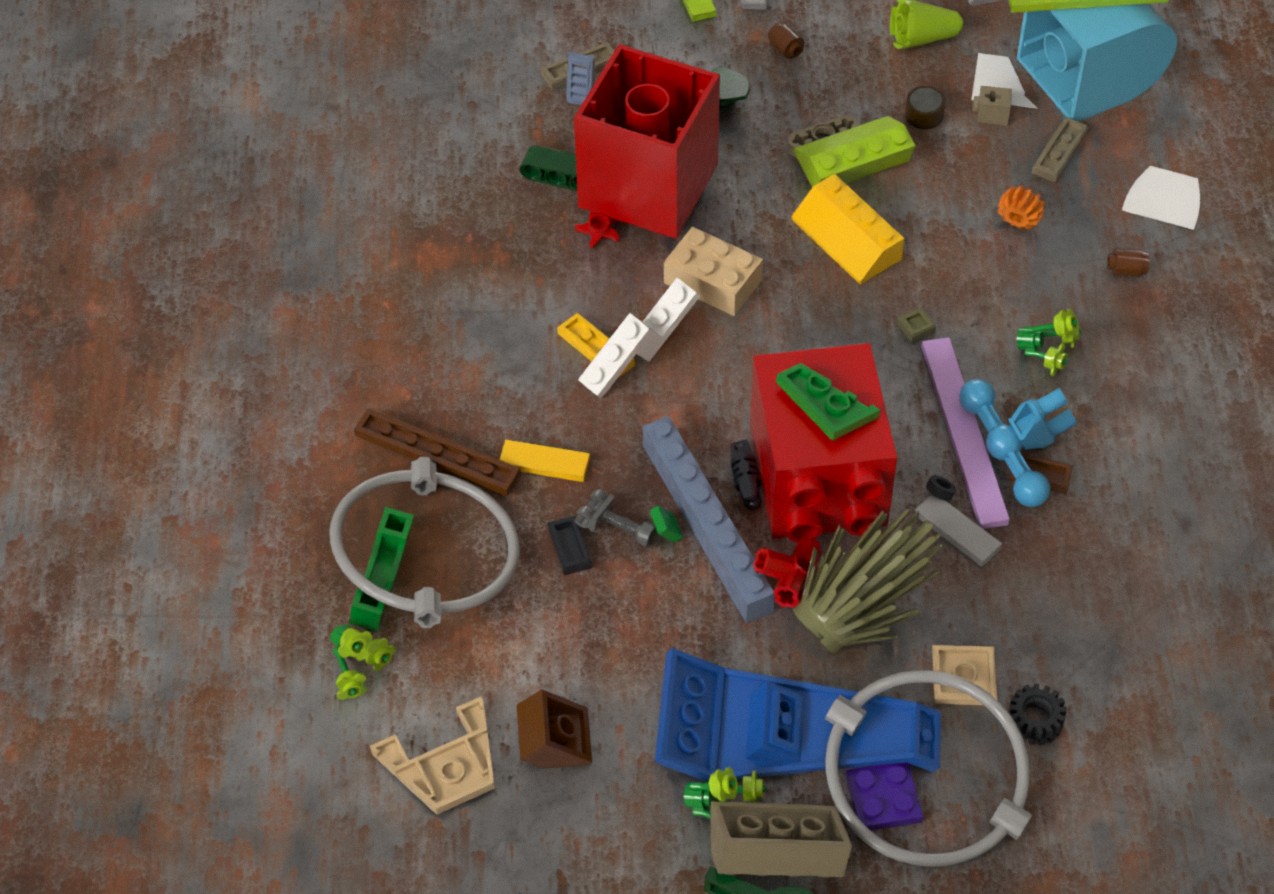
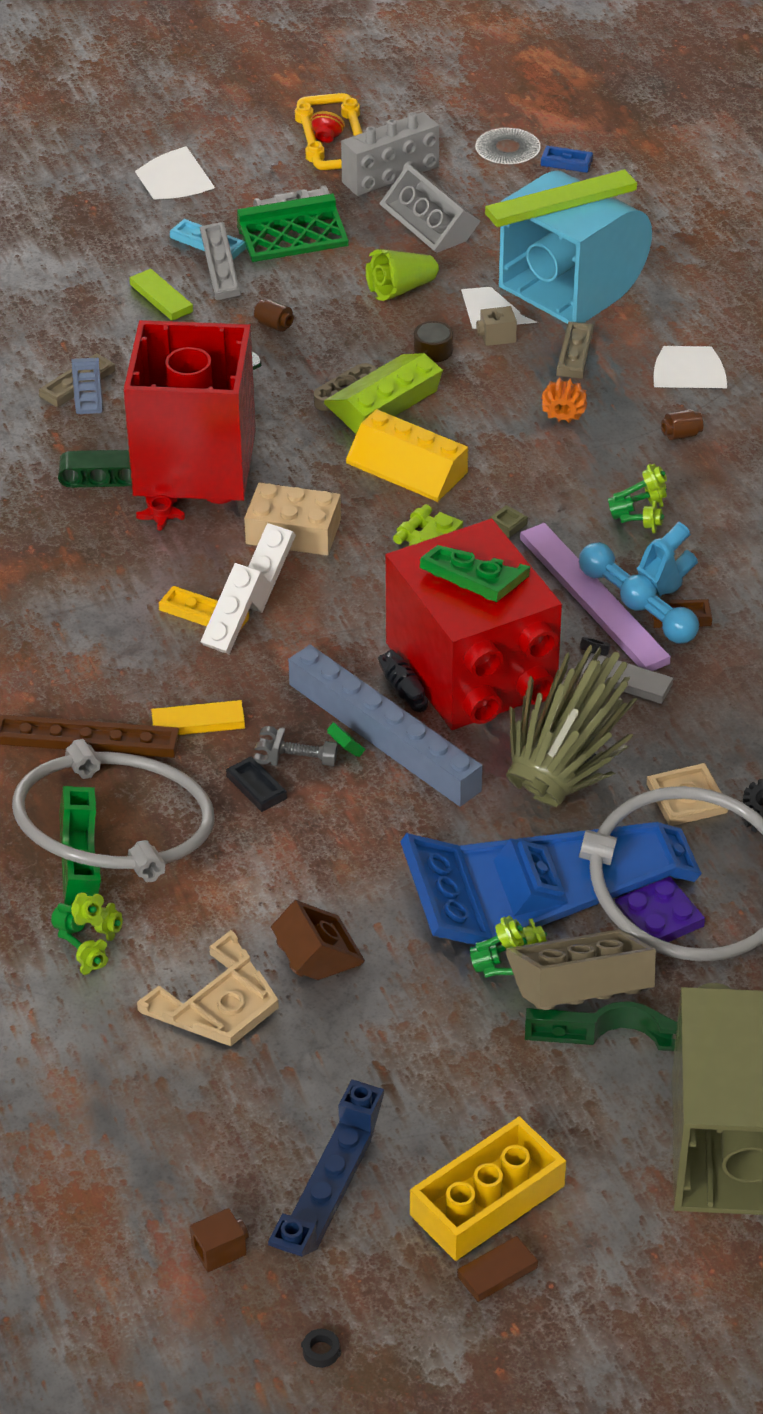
camera: 20 degrees left, 10 degrees down
red piece [753,537,822,608] -> none
none -> lime plate [393,504,463,546]

